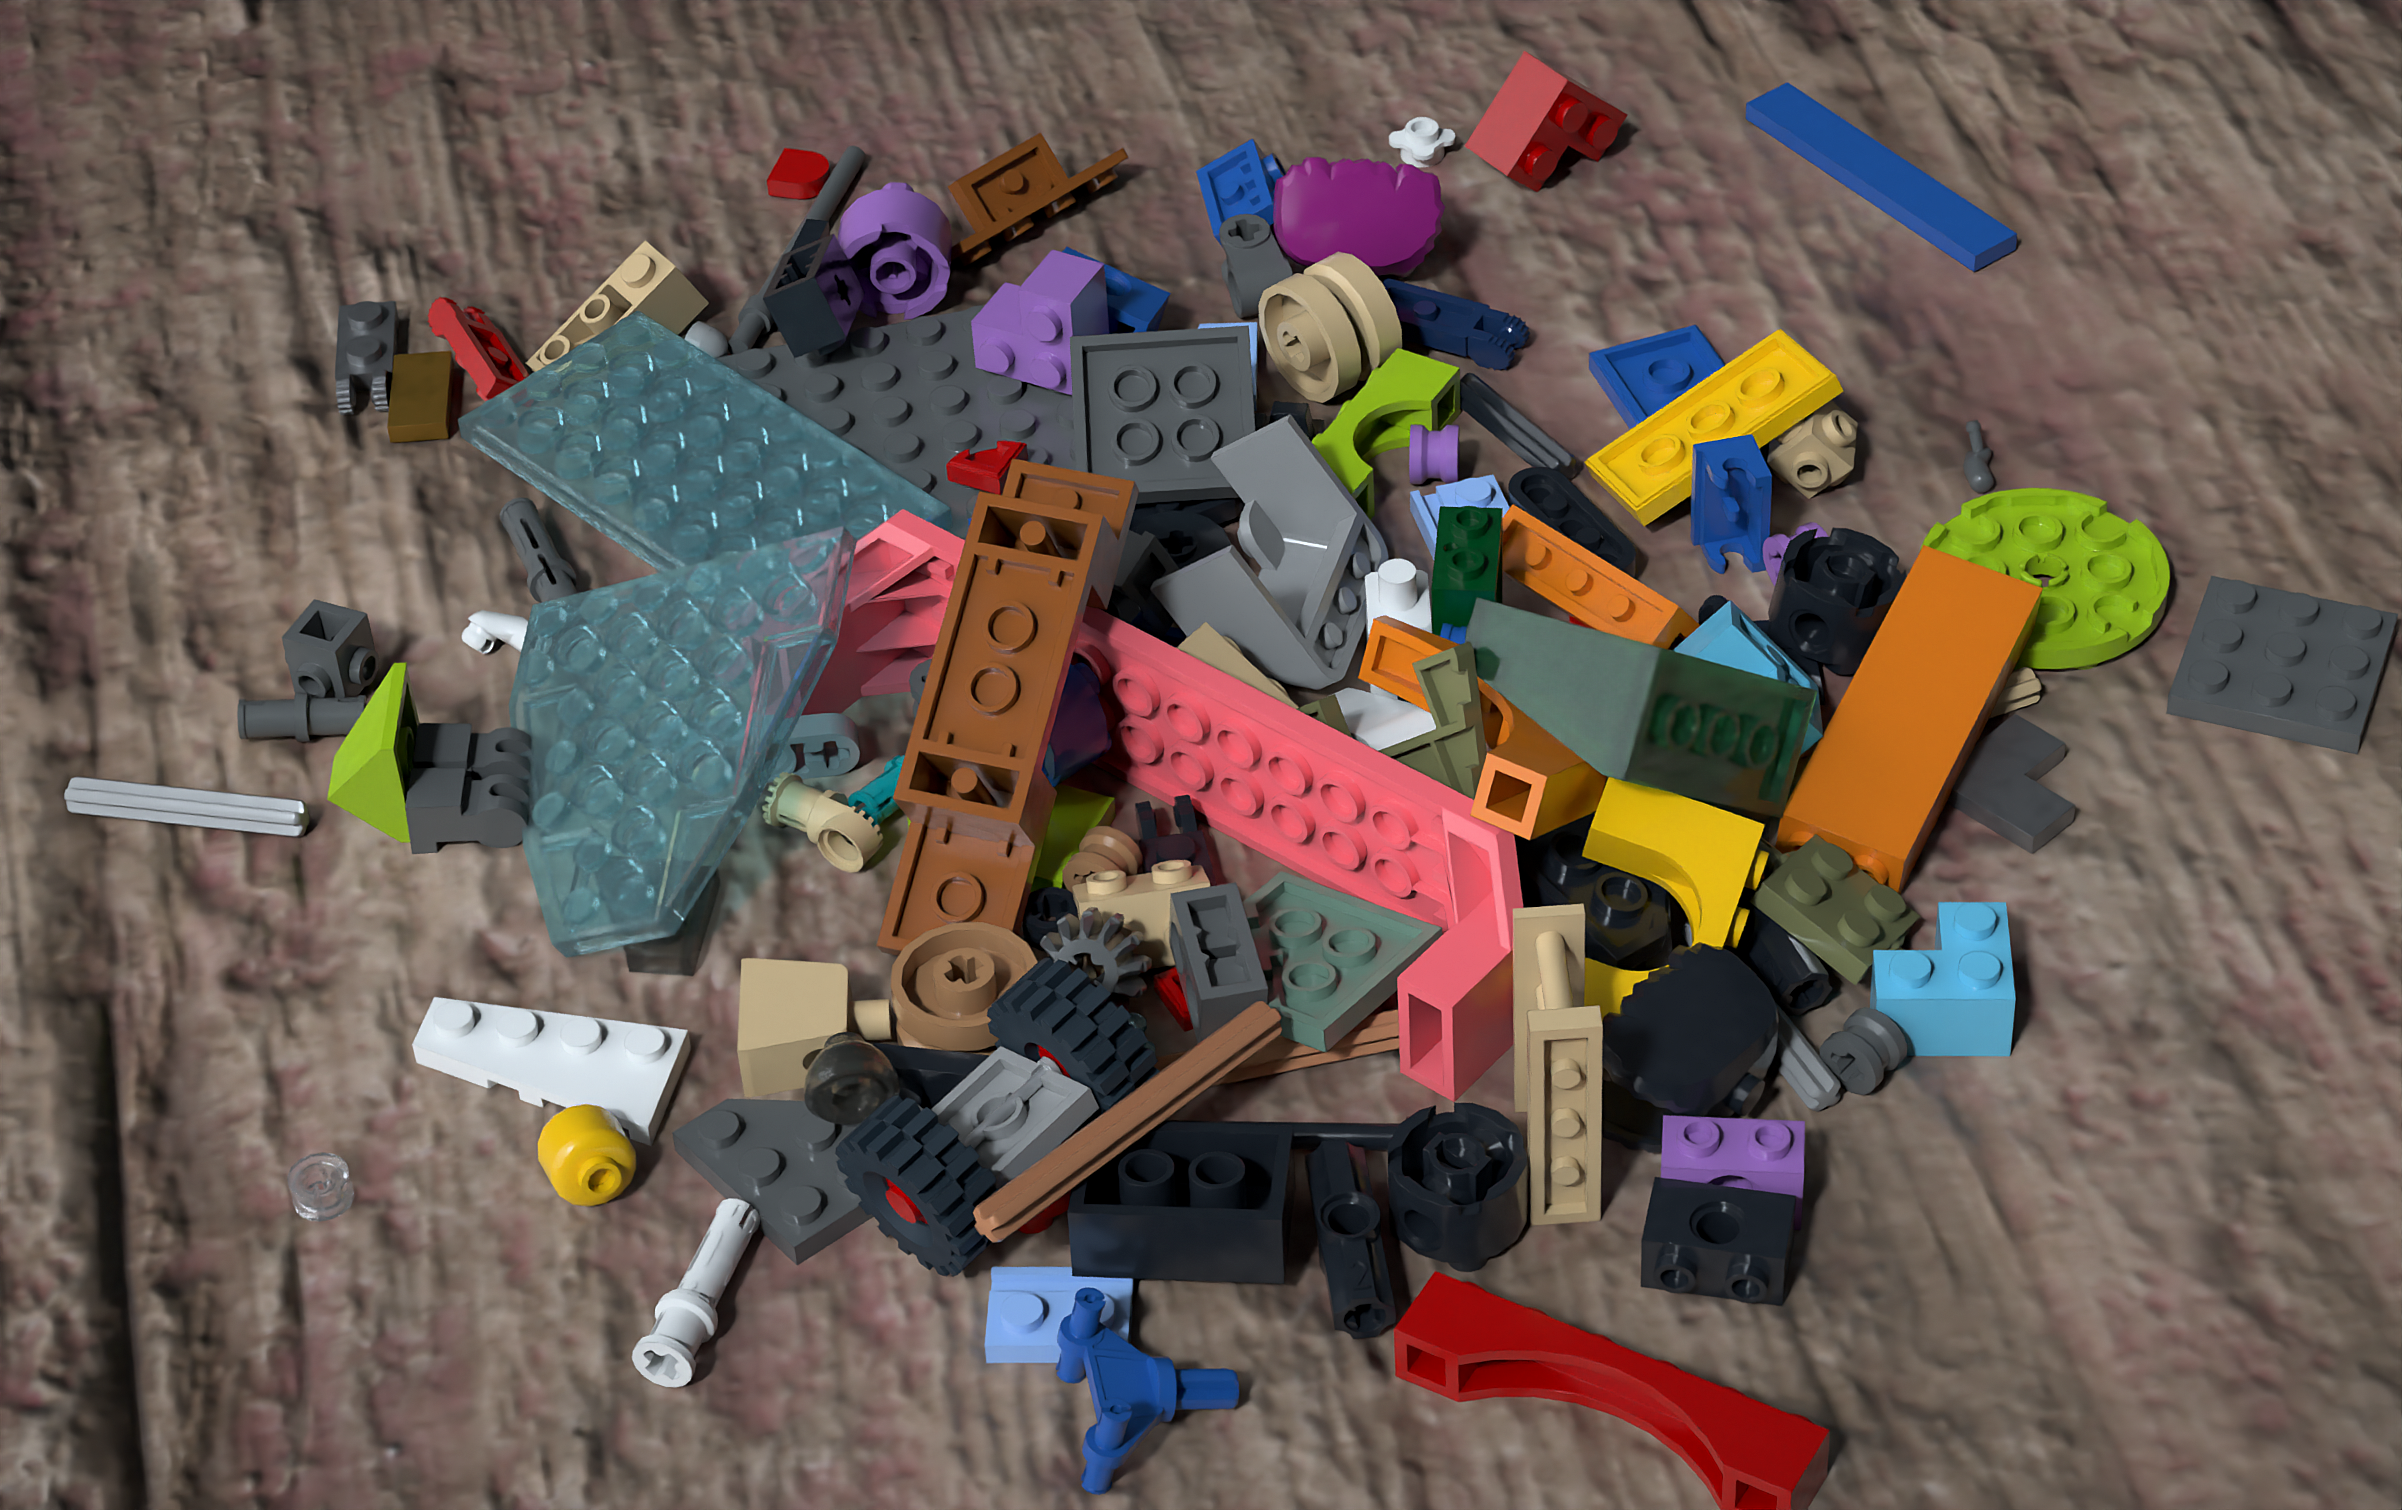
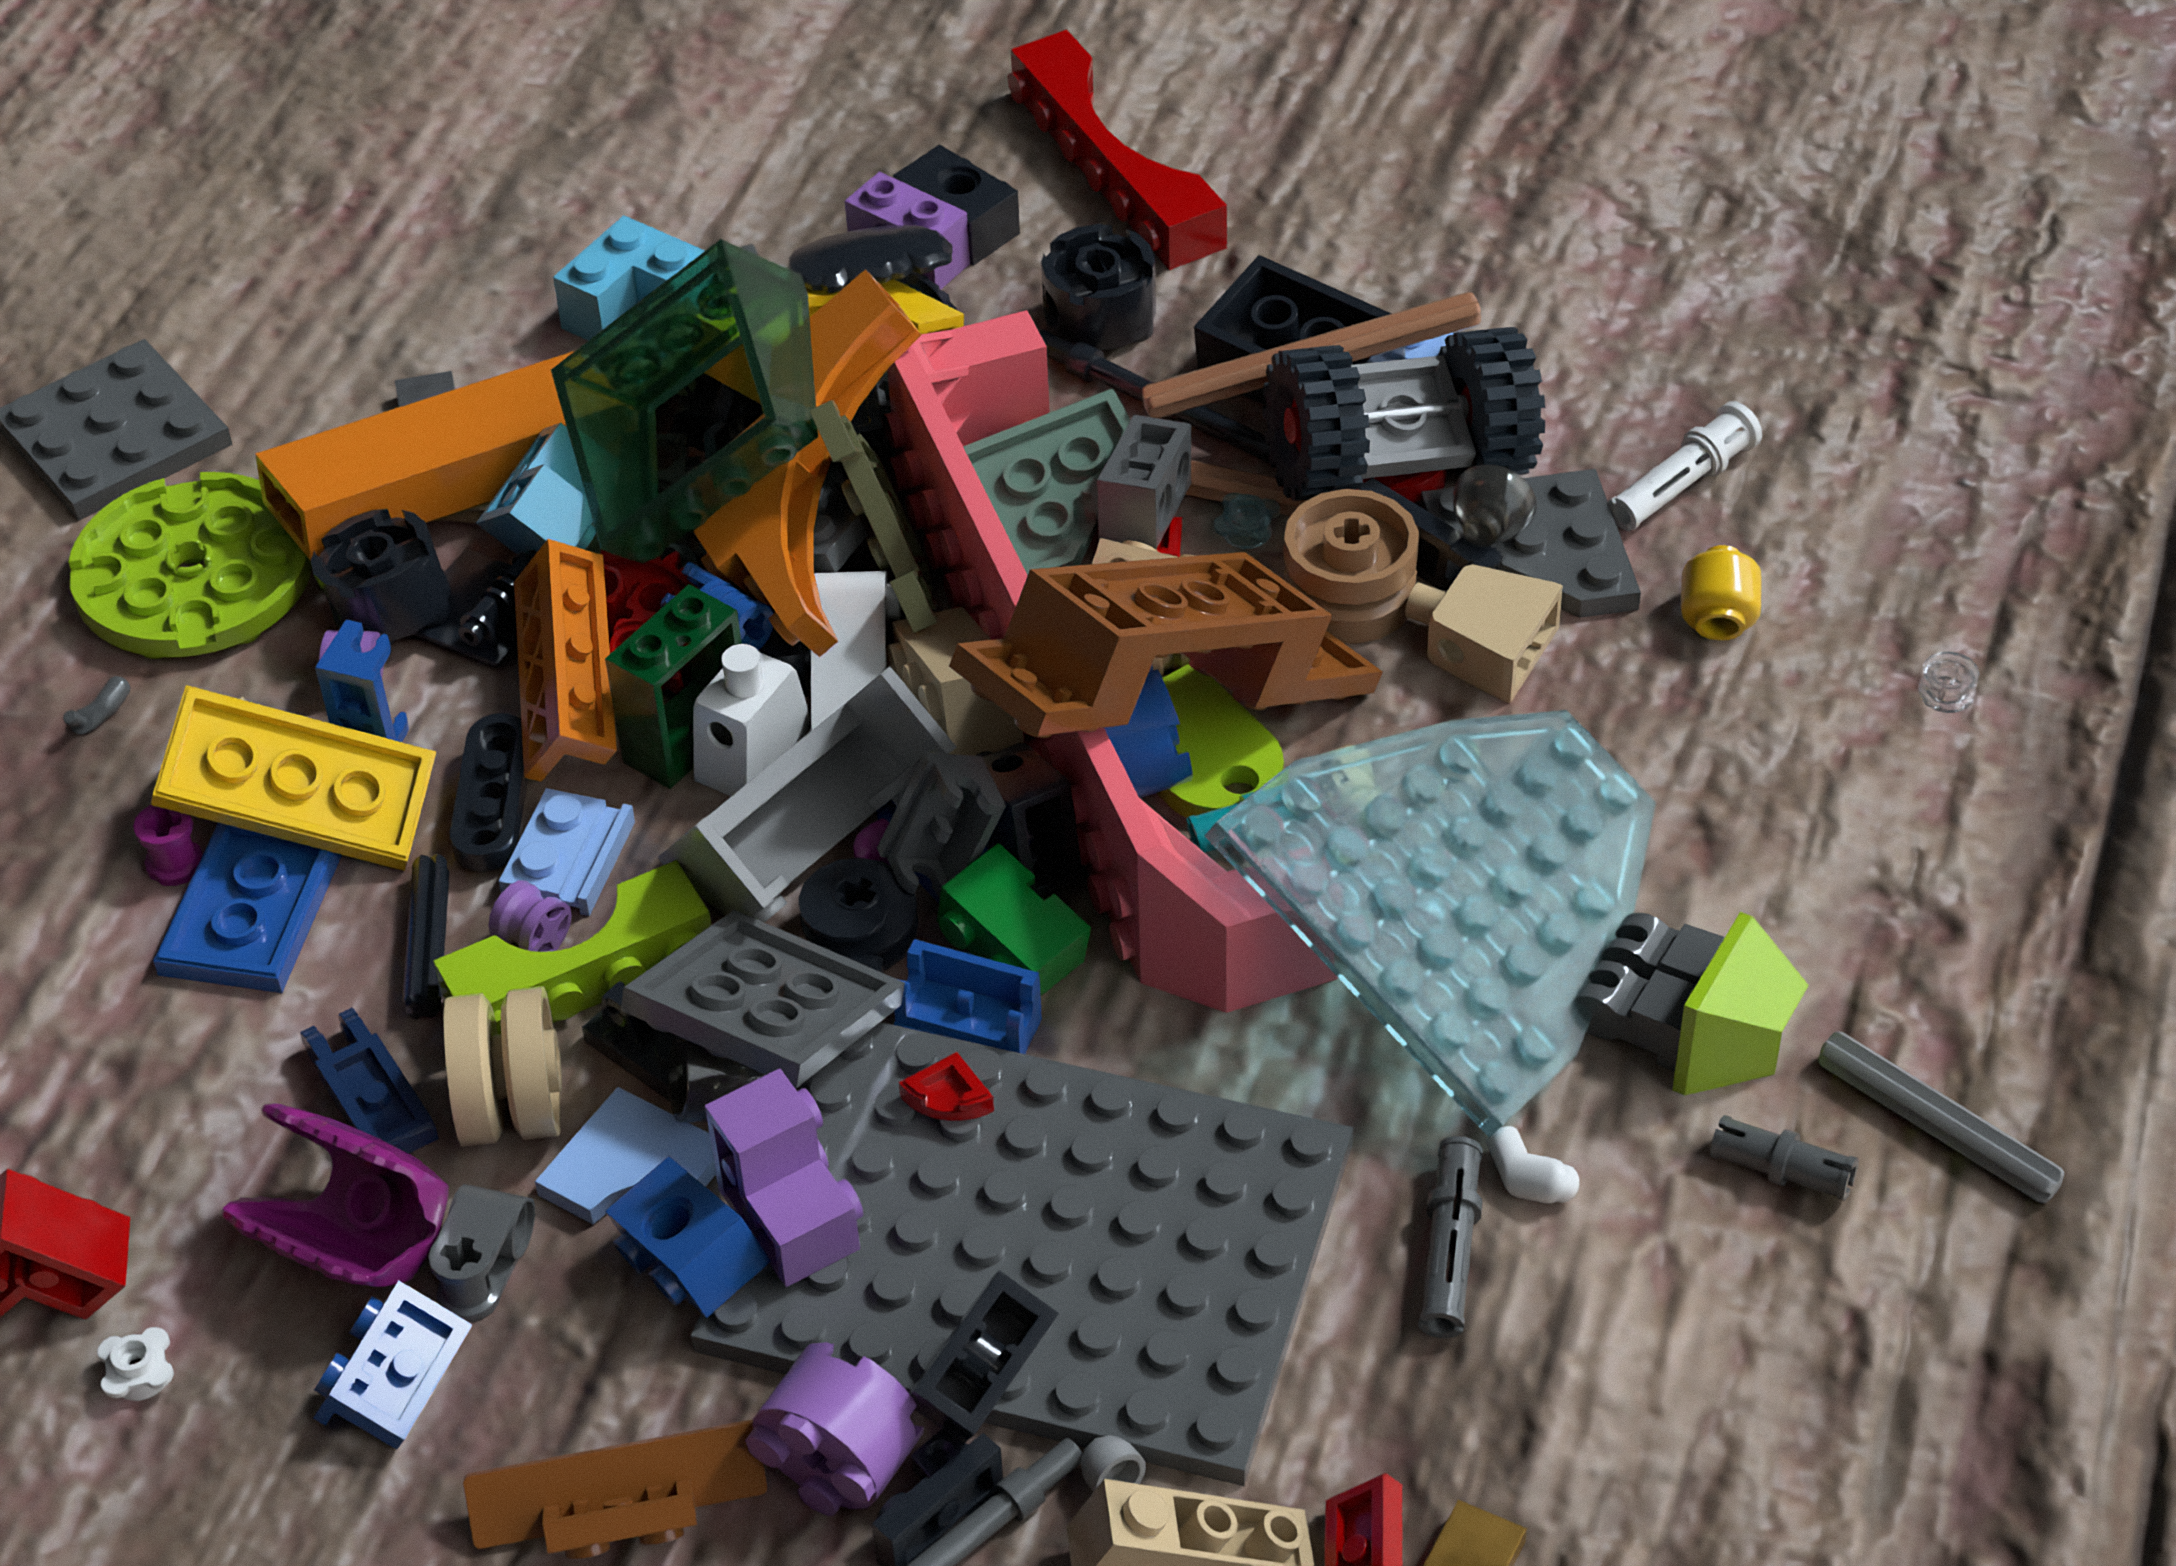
camera: 150 degrees left, 5 degrees up
dark grey brick [282,599,379,698] -> none
white wing [412,997,691,1146] -> none
clear light blue plate [458,311,953,628] -> none
dark grey gear [1039,907,1152,1011] -> none
blue axle [1056,1287,1239,1495] -> none
black piece [1304,1138,1396,1340] -> none
tan fence [1513,904,1603,1226] -> none

